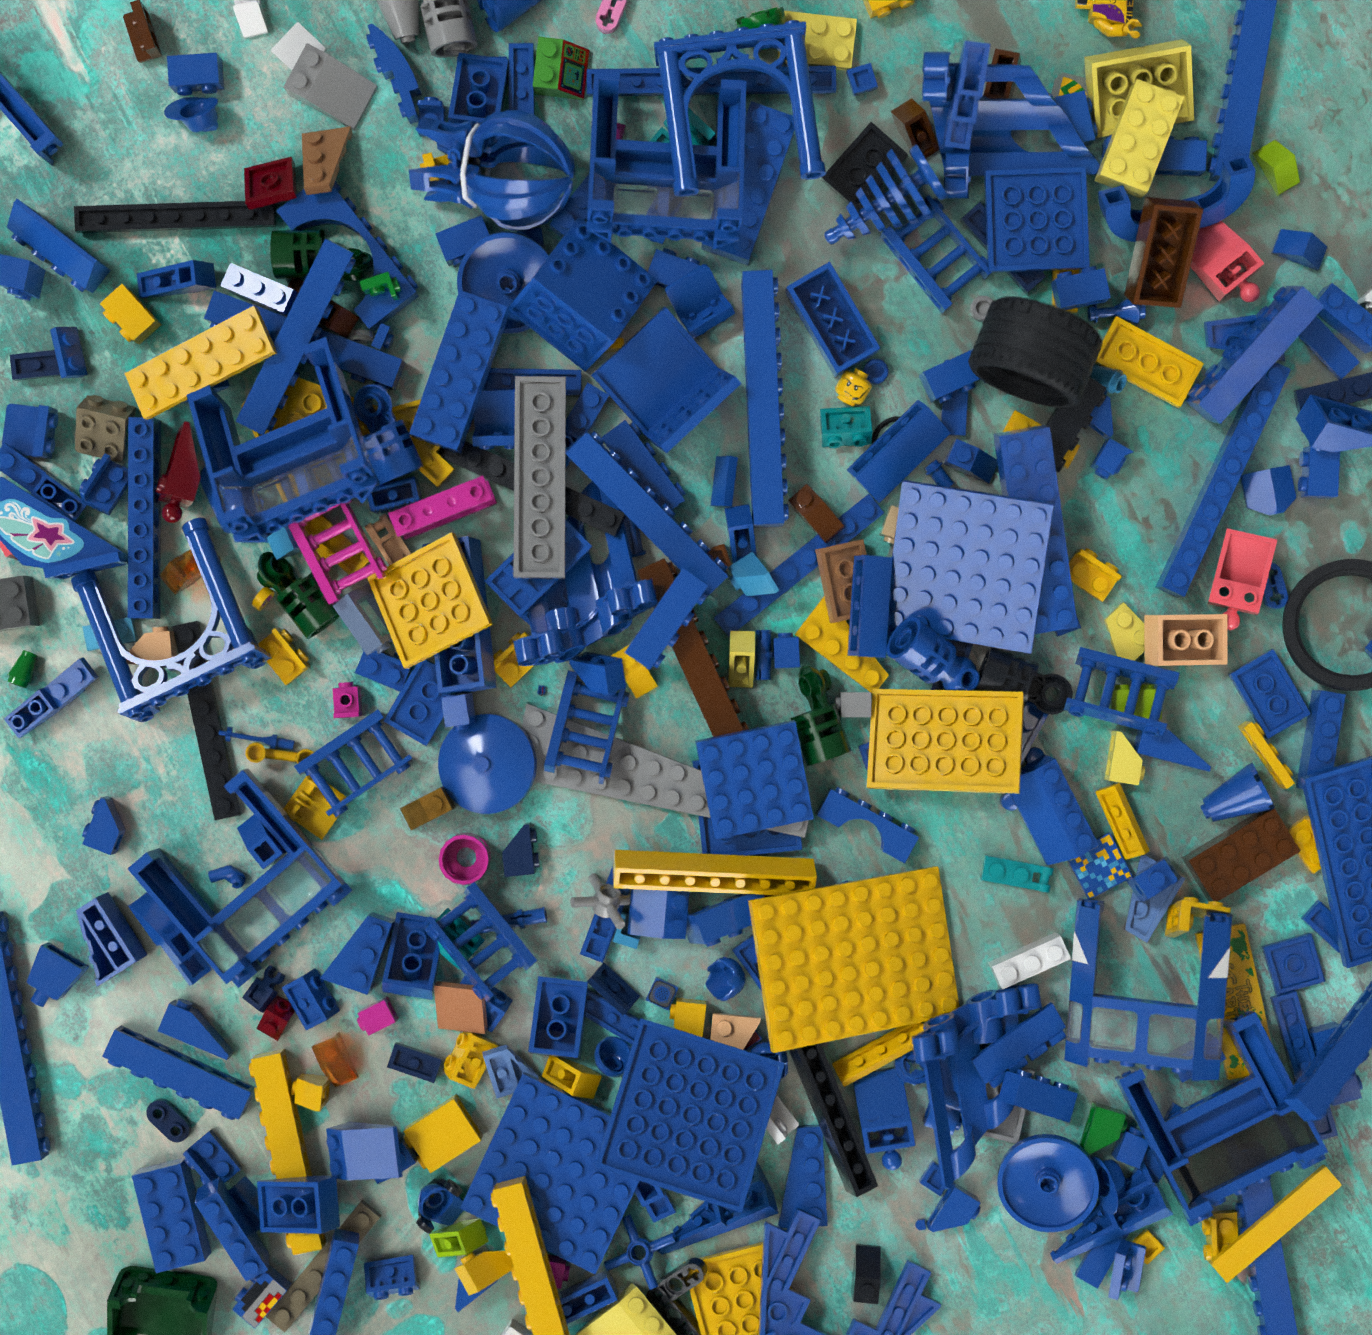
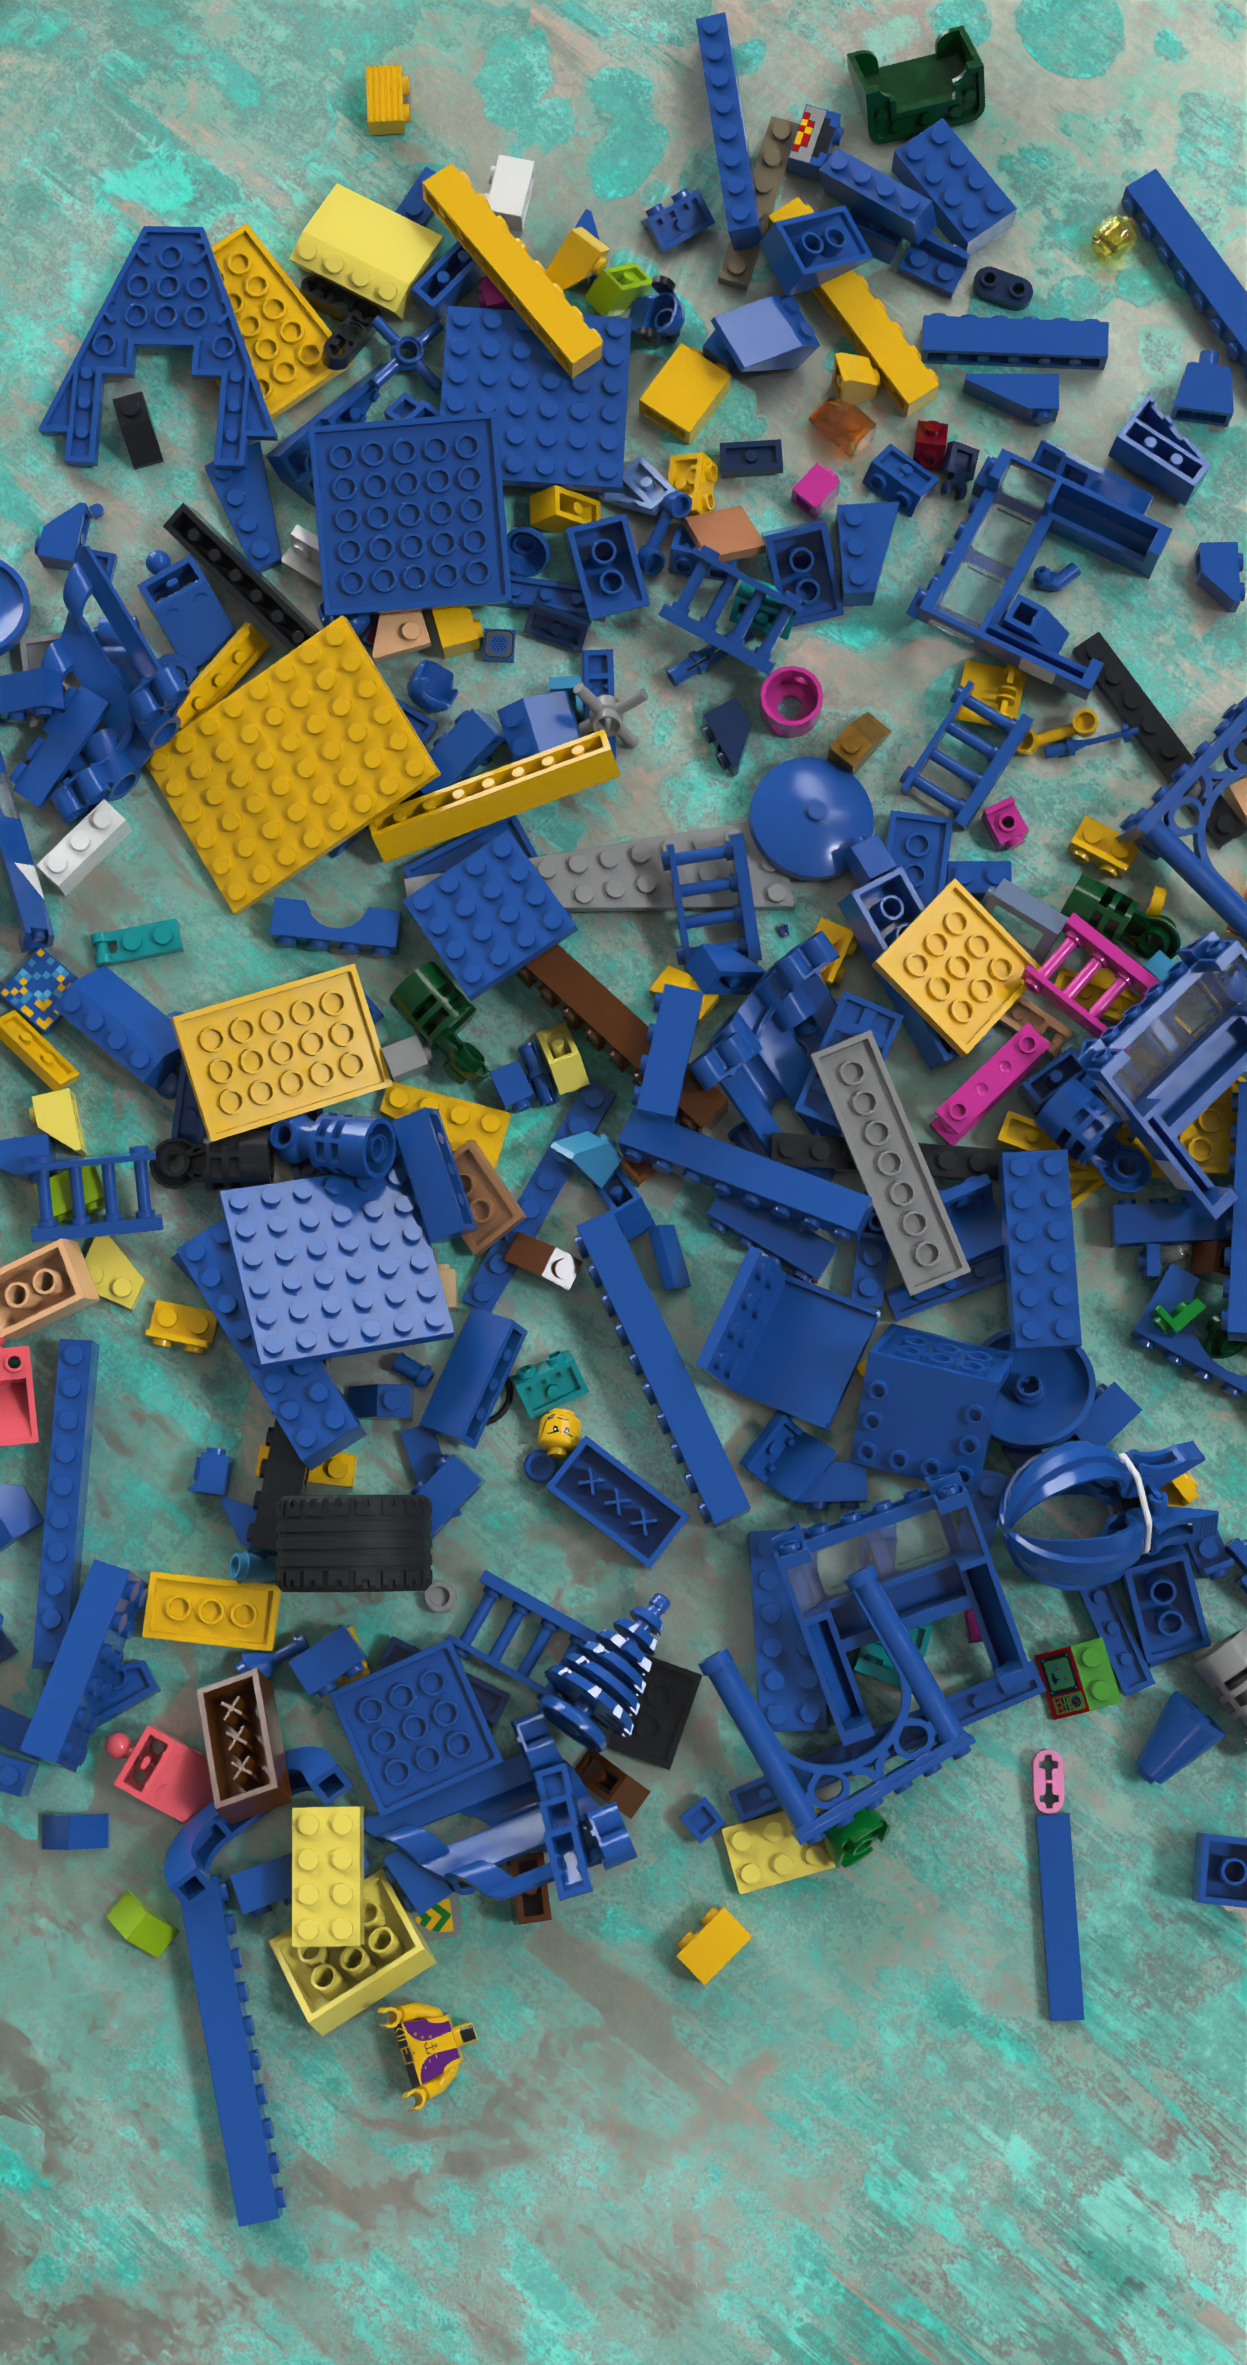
camera: 155 degrees right, 10 degrees down
none -> blue bar [637,491,692,575]
none -> clear yellow head [1091,214,1137,261]

